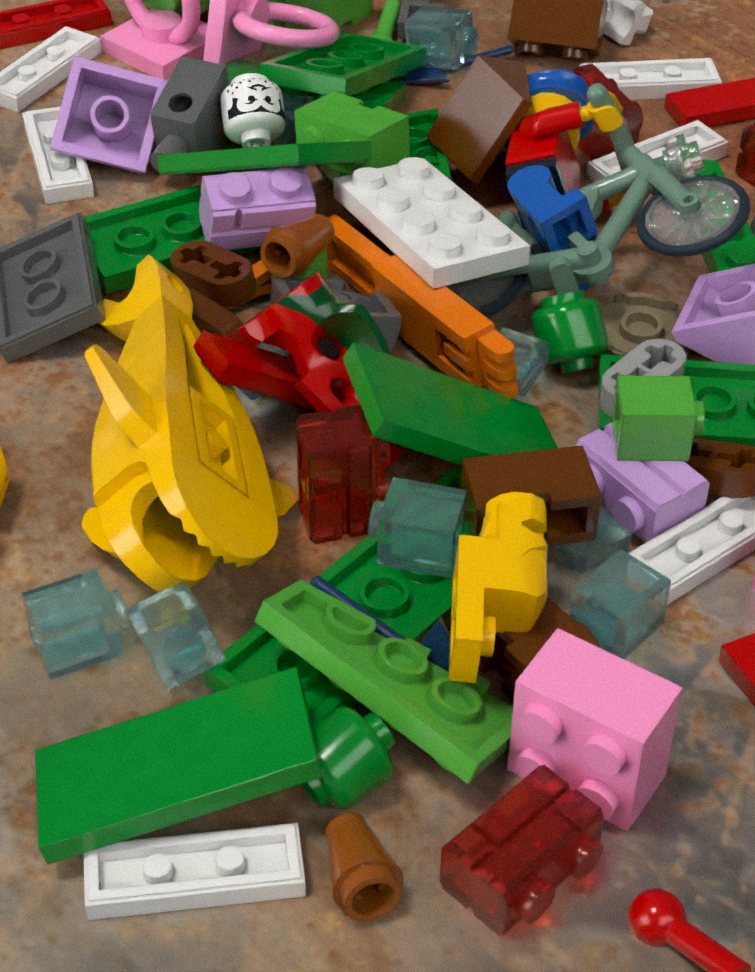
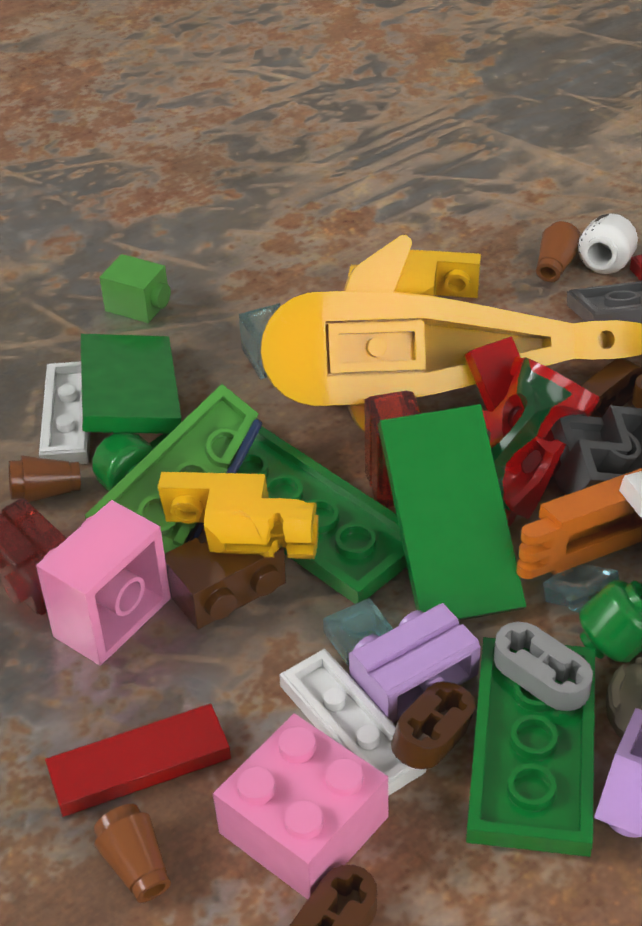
camera: 95 degrees right, 0 degrees up
clear light blue brick [125,581,227,691] -> none
clear light blue brick [368,477,467,578] -> none
reddish brown brick [460,445,602,546] -> none
clear light blue brick [569,549,671,659] -> none
bright green brick [611,375,705,461] -> none

